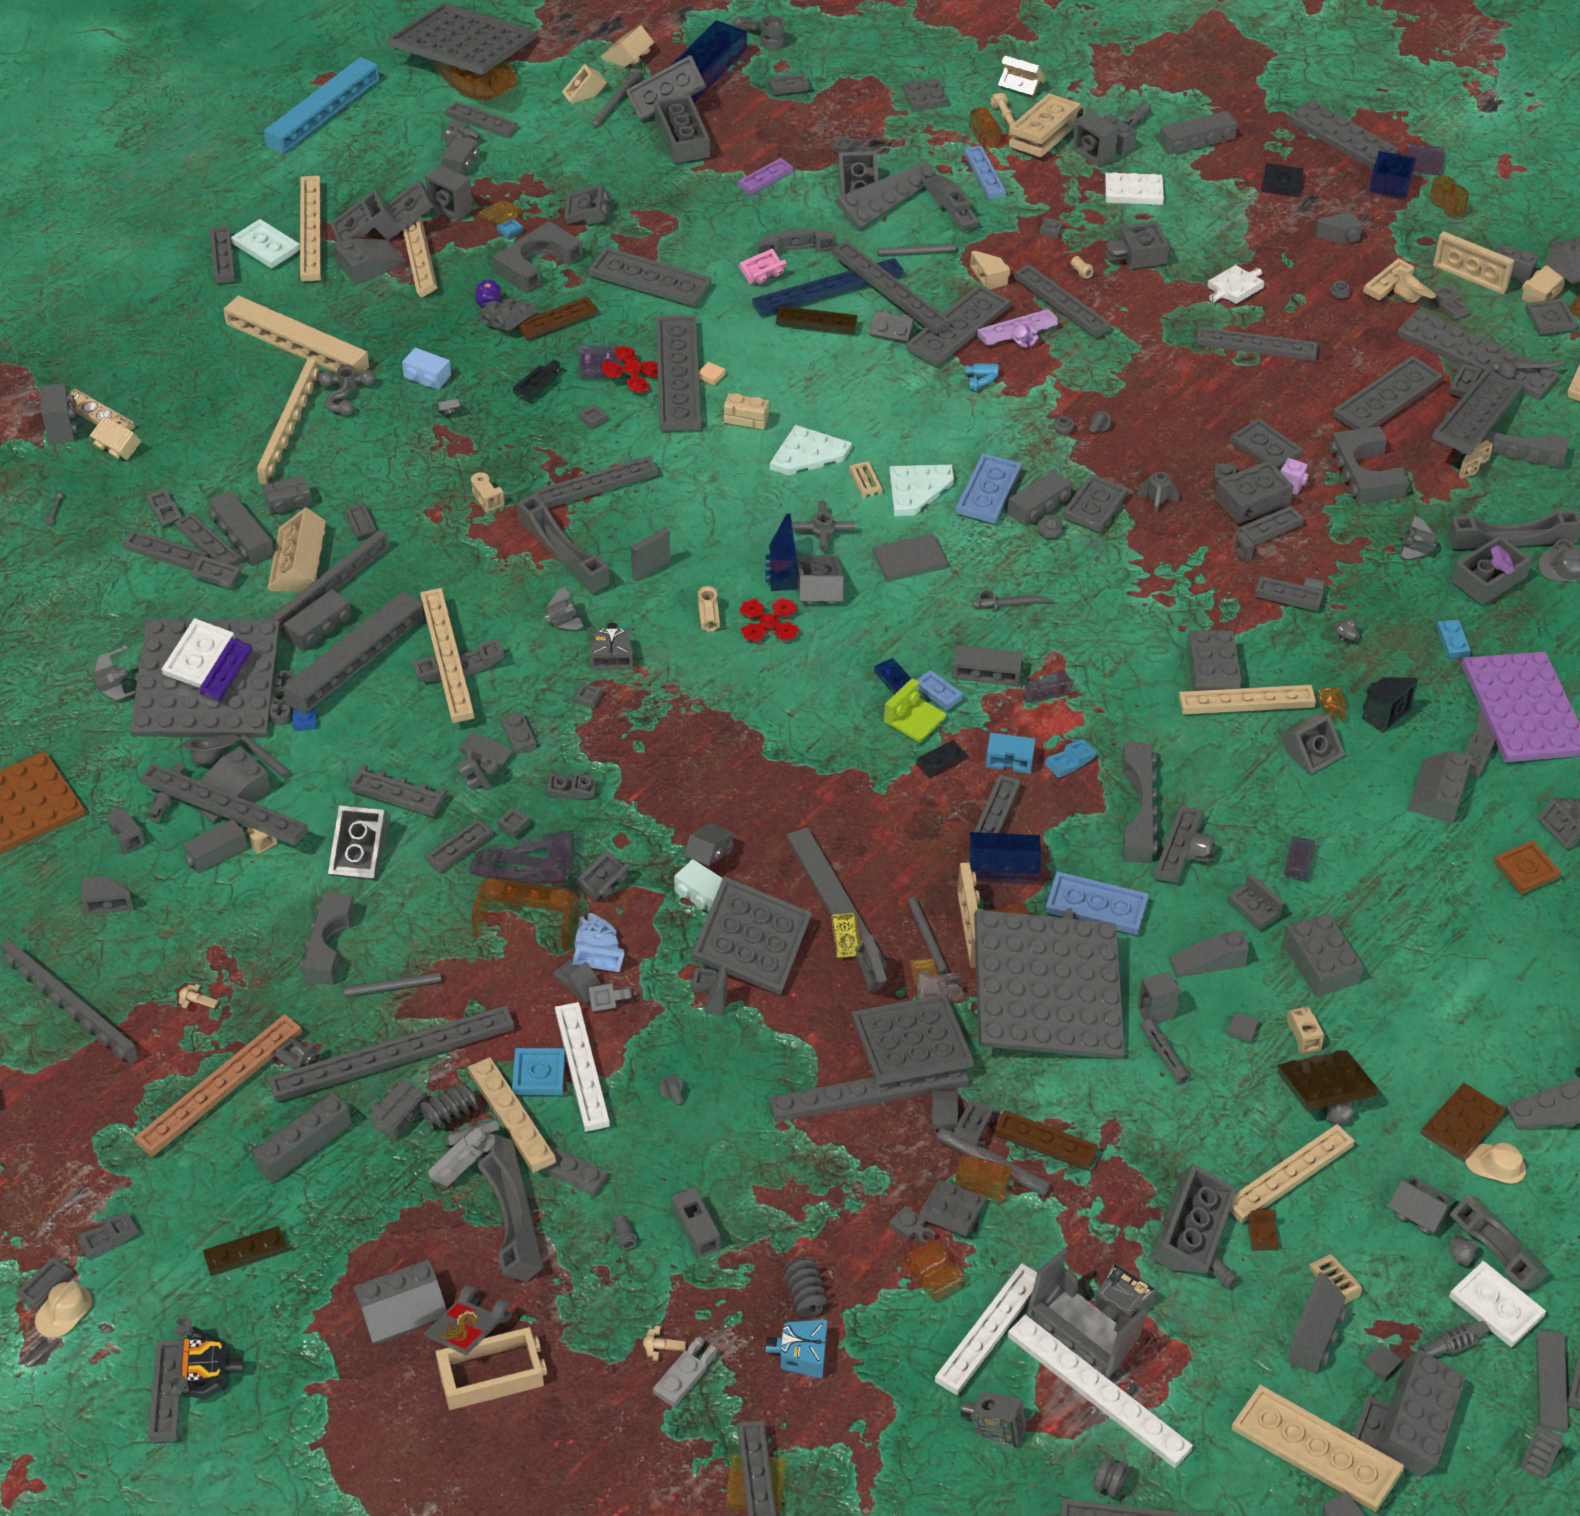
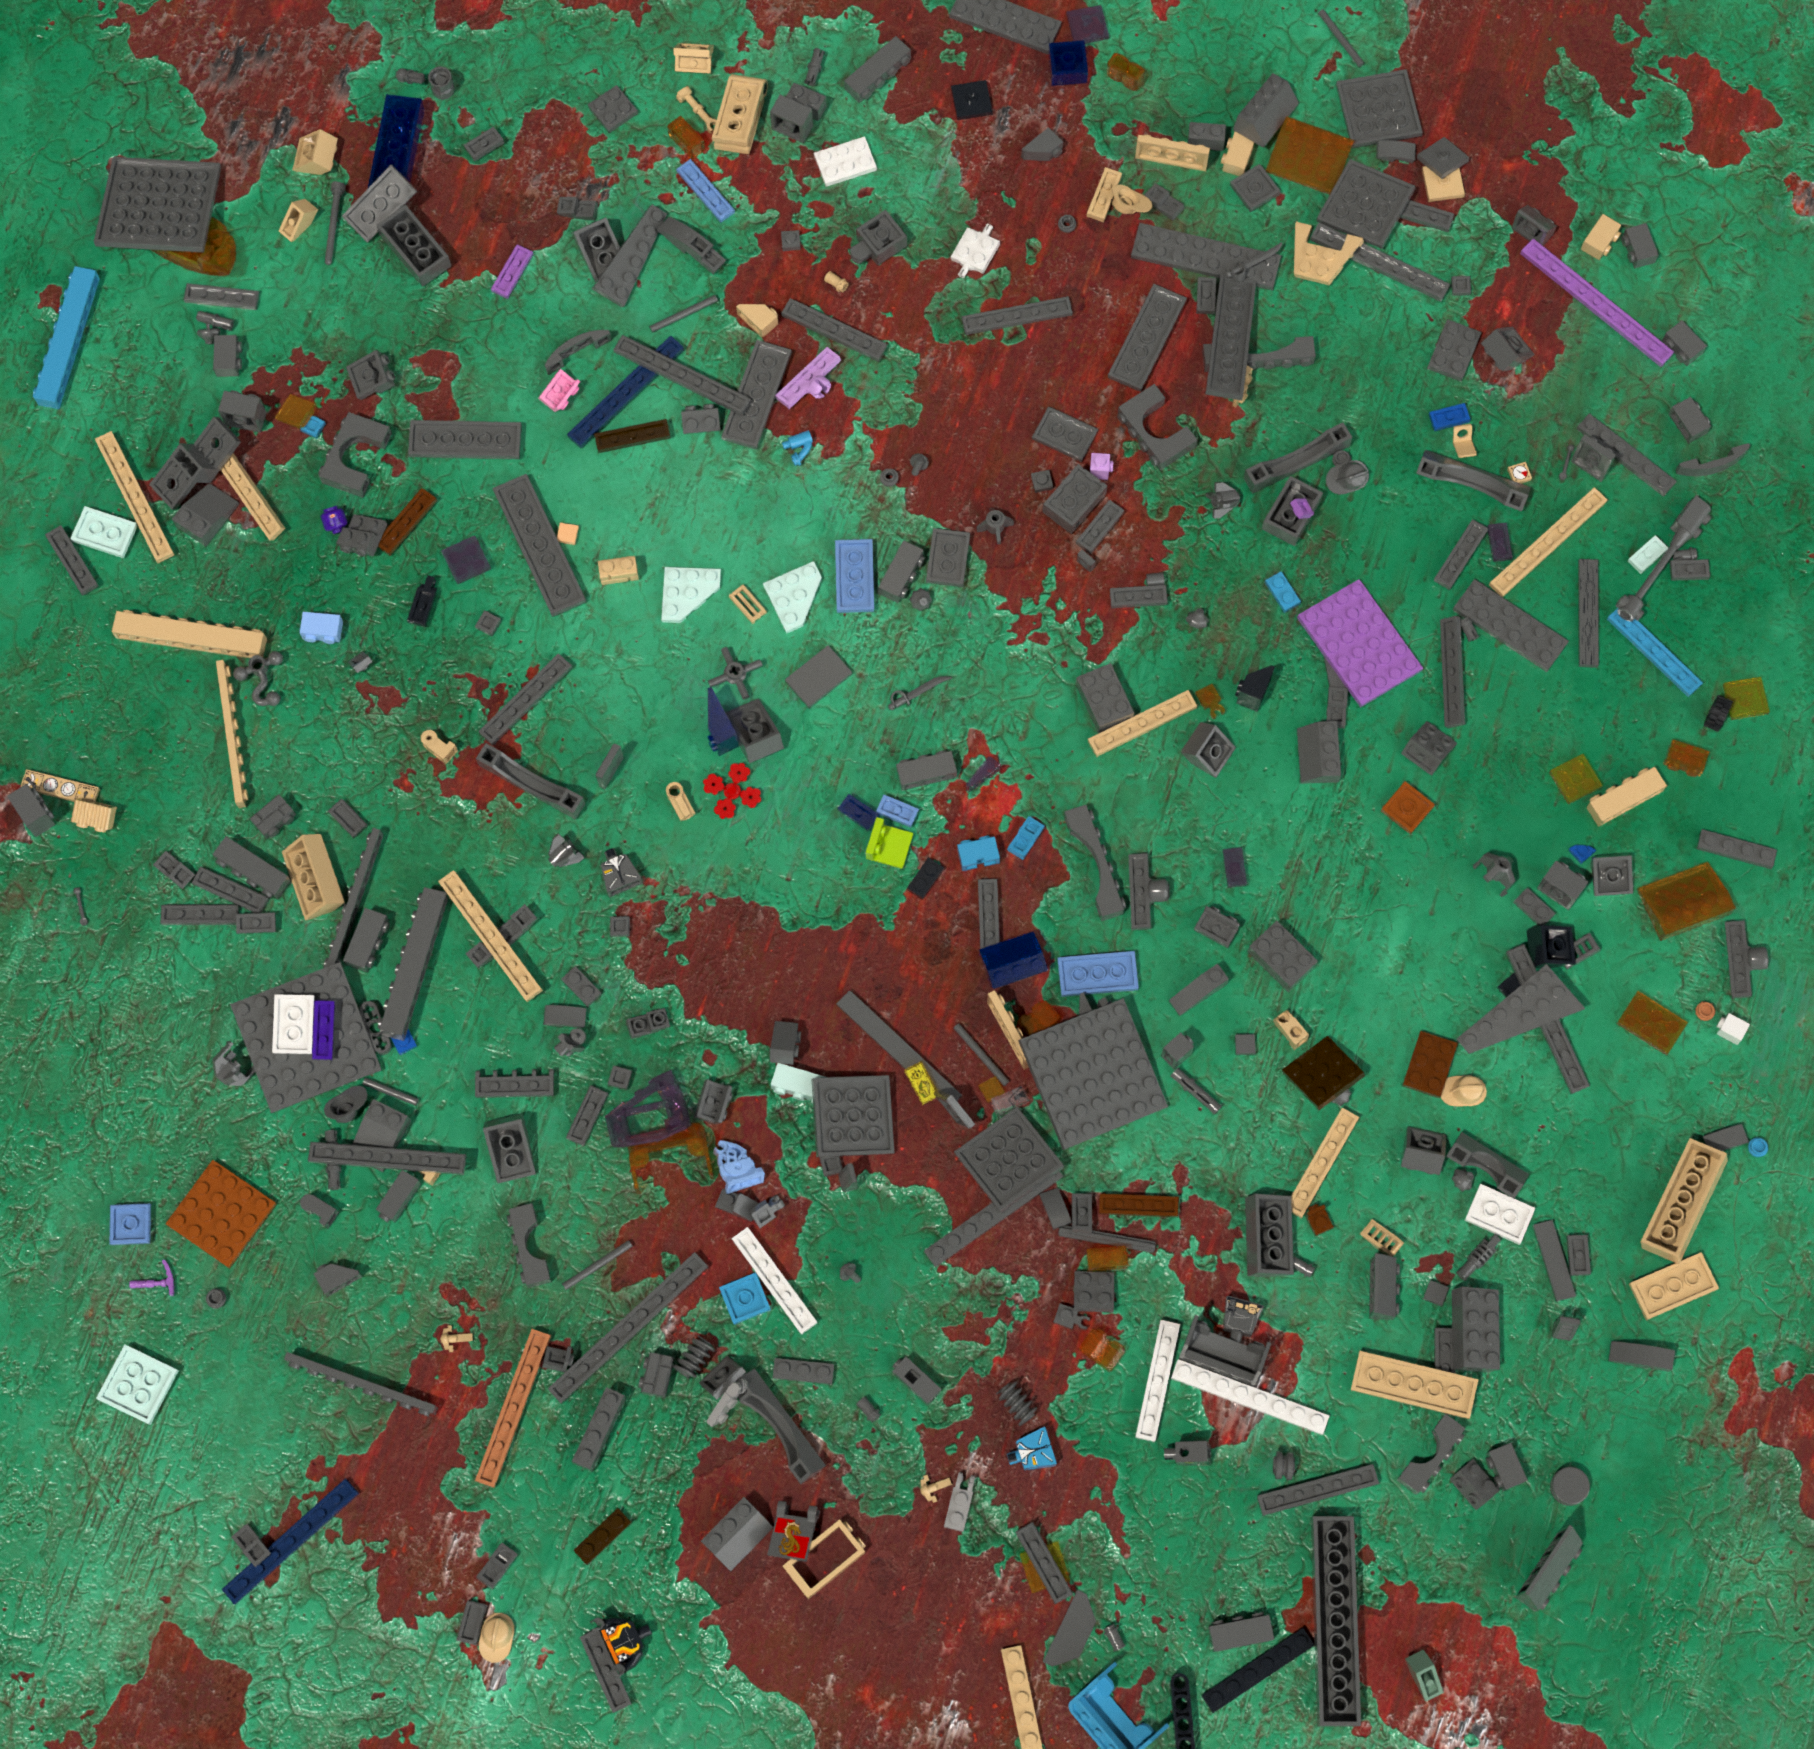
camera: 20 degrees left, 25 degrees up
tan plate [468,1057,556,1173] -> none
red plant [601,345,658,393] -> none

